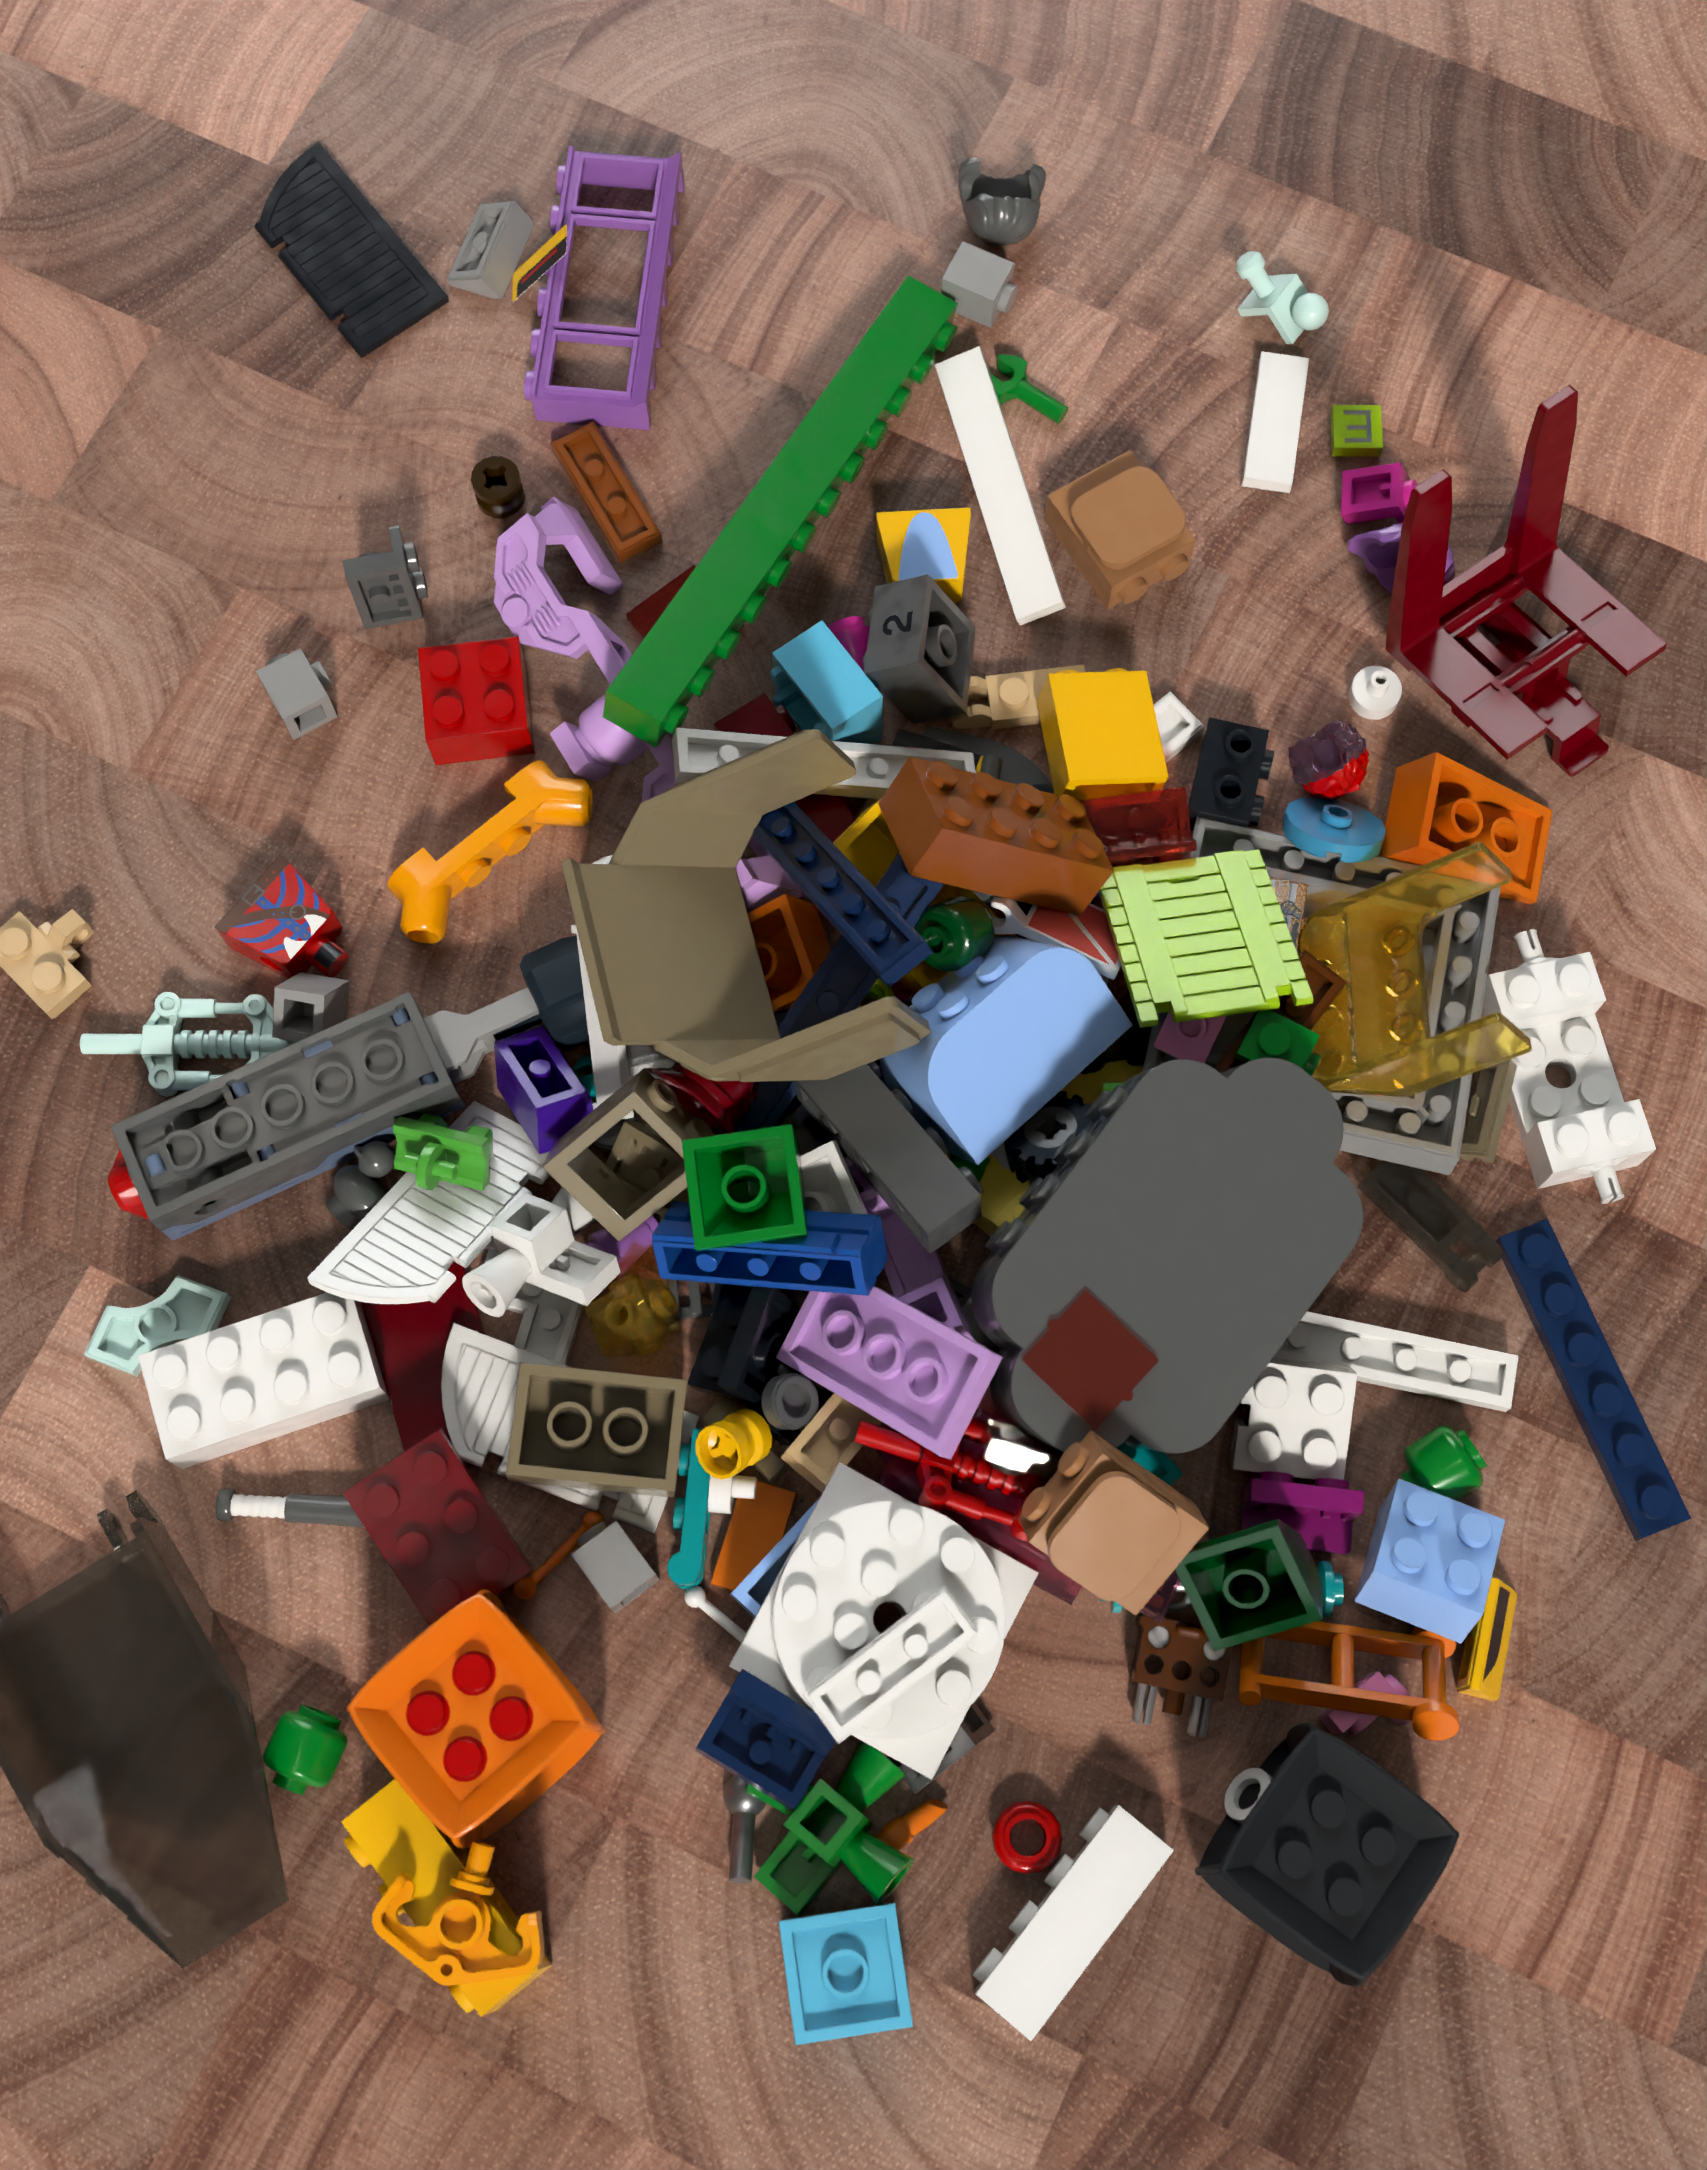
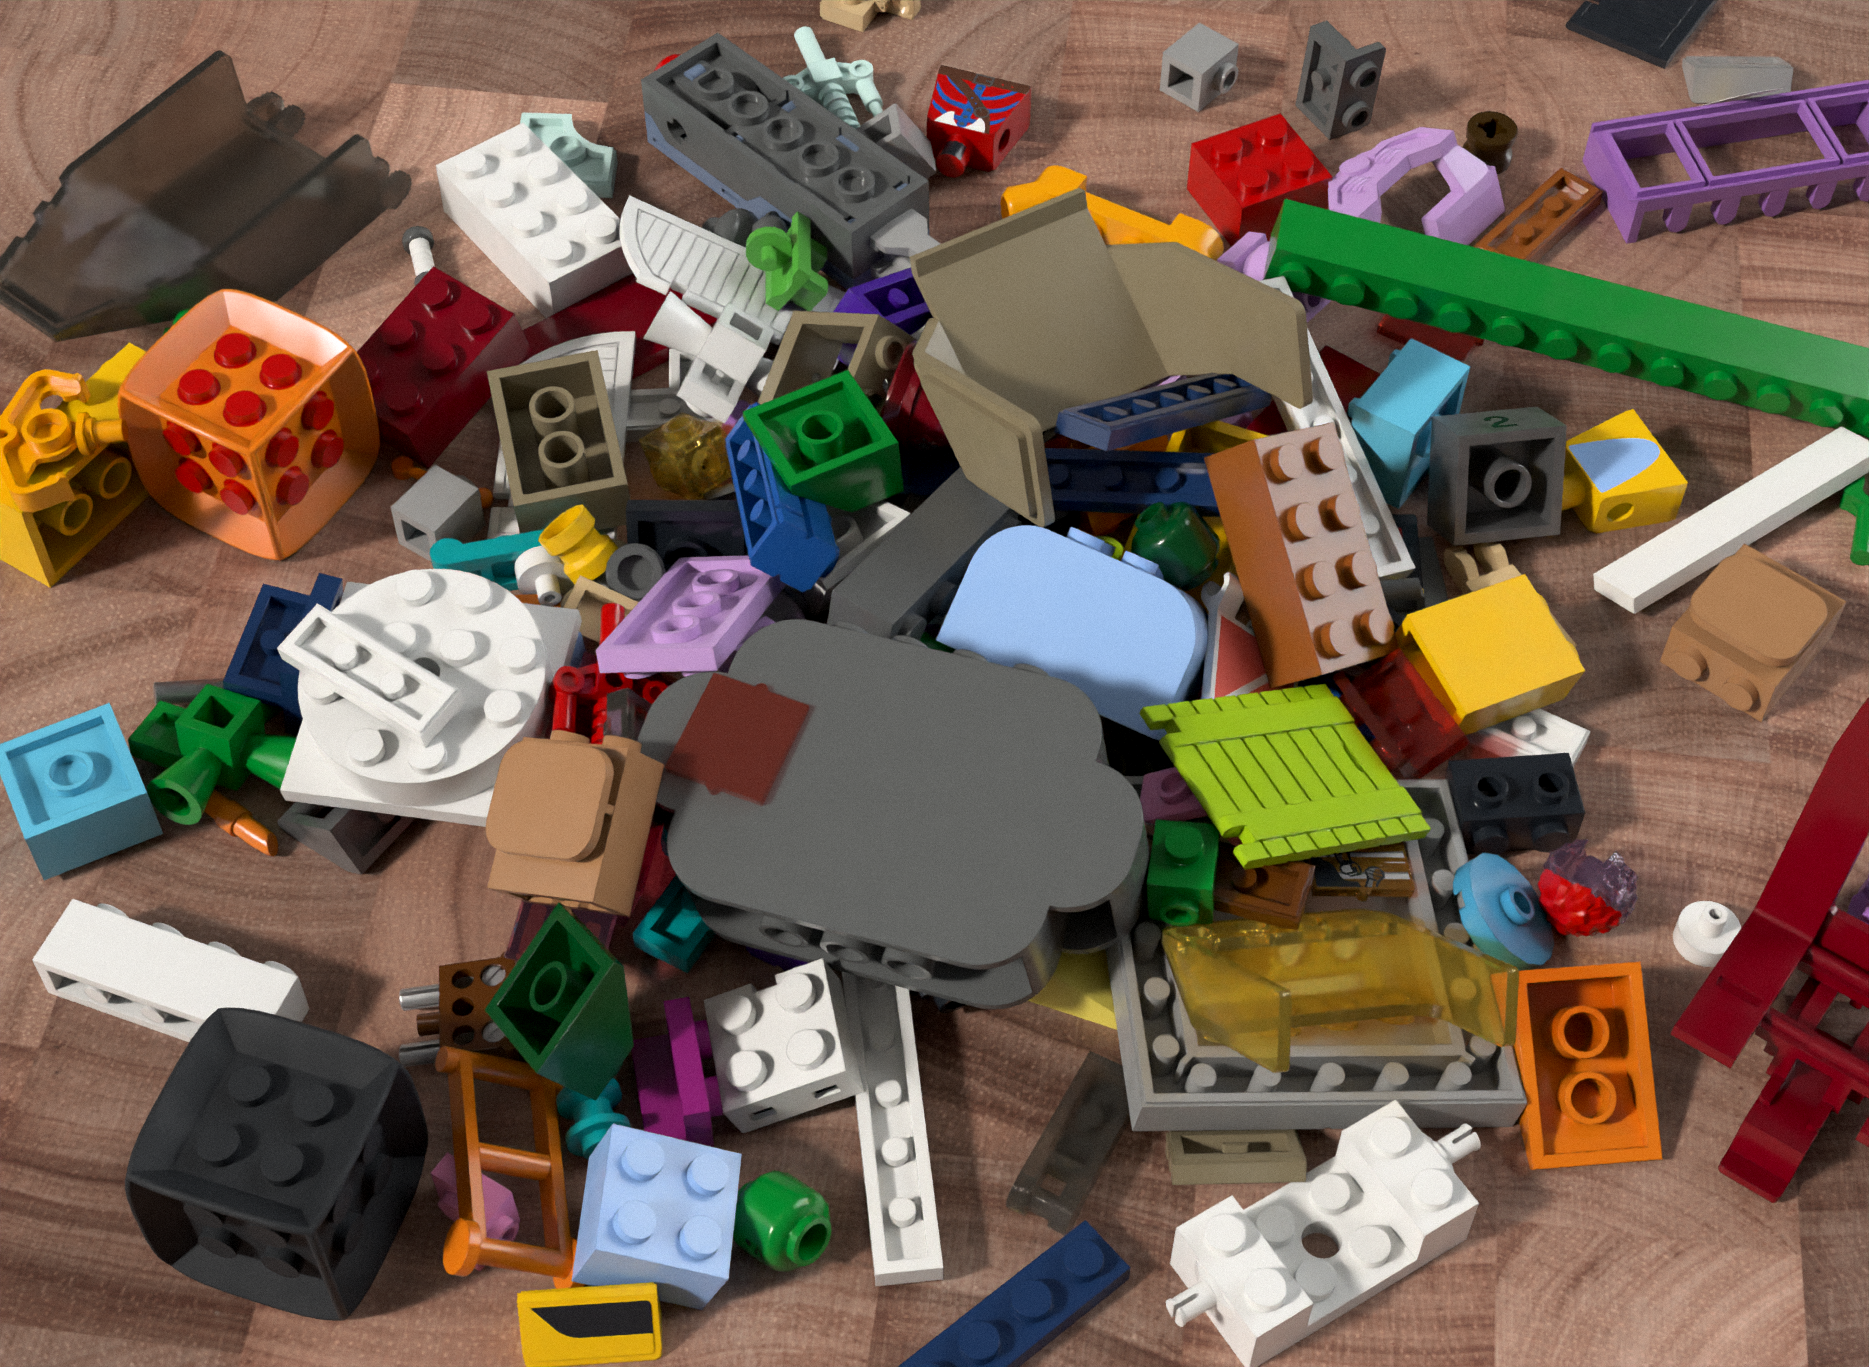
camera: 70 degrees right, 20 degrees down
red piece [992,1801,1063,1874] -> none

